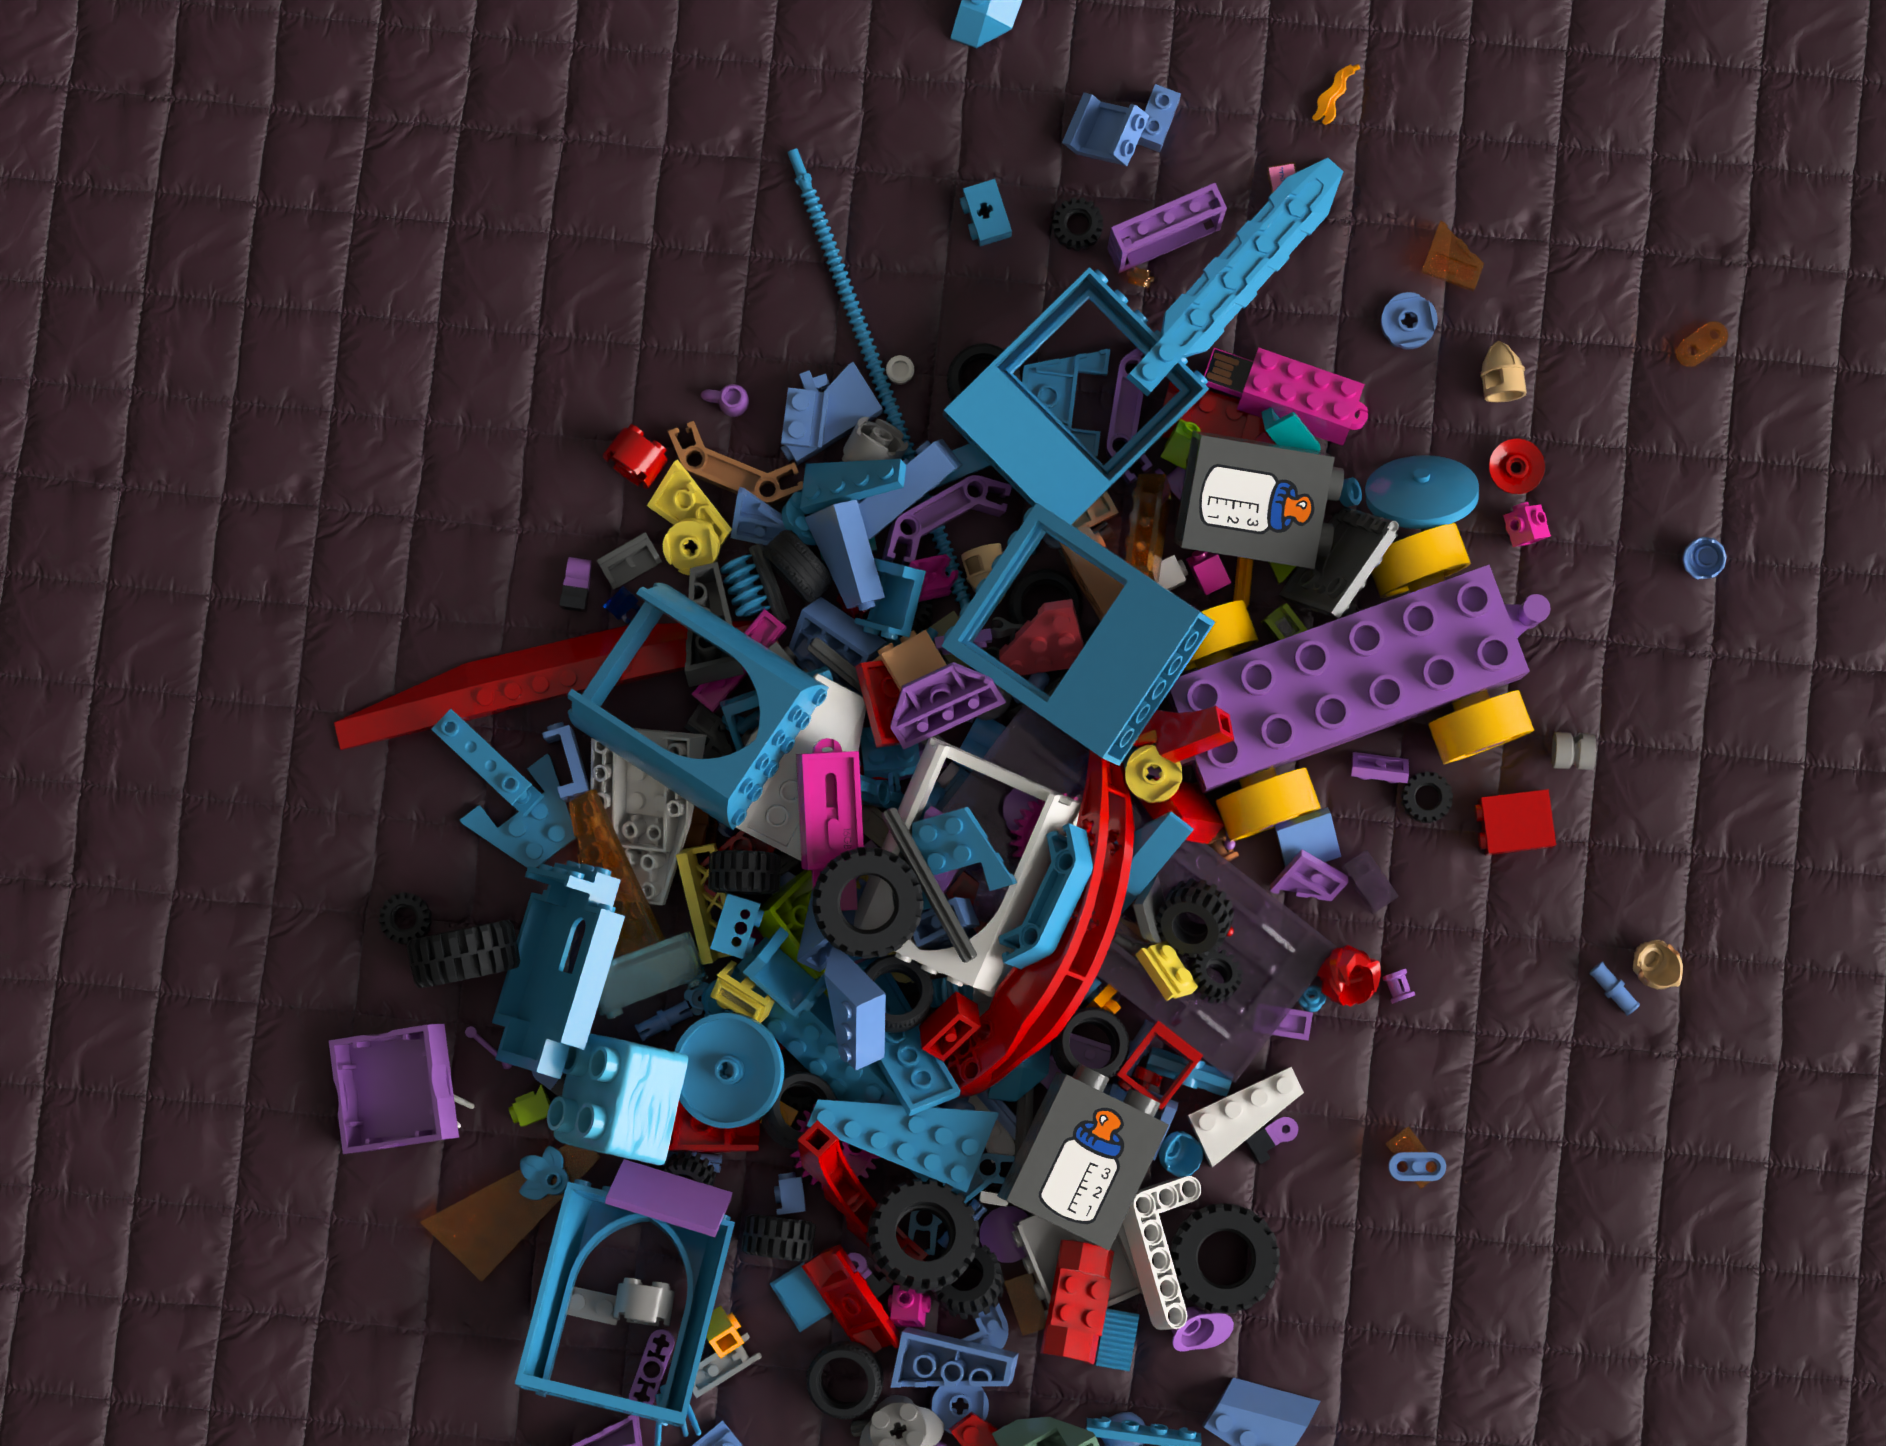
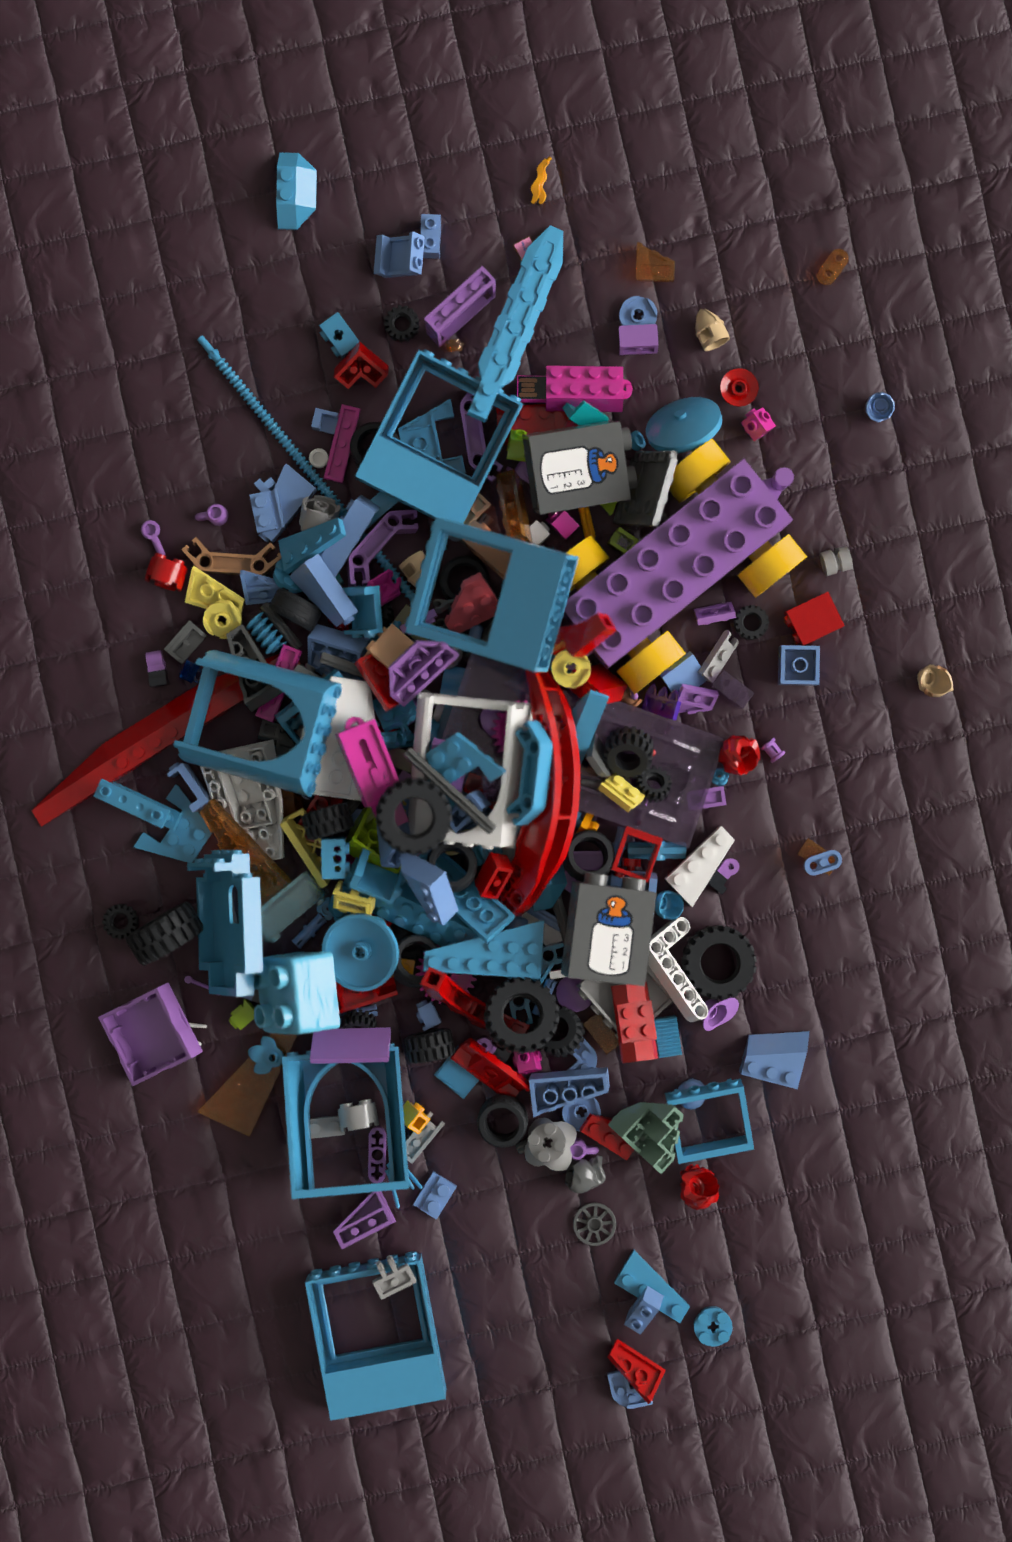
camera: 20 degrees left, 5 degrees up
medium blue pin [1589,961,1640,1016] -> none
none -> medium lavender plate [141,520,166,555]
none -> medium blue panel [311,408,339,435]
none -> dark pink tile [324,404,361,484]
none -> red brick [334,341,389,389]
none -> medium lavender panel [619,324,658,355]
none -> dark purple plate [641,684,681,720]
none -> light grey hinge [698,630,739,683]
none -> medium blue brick [778,645,820,686]

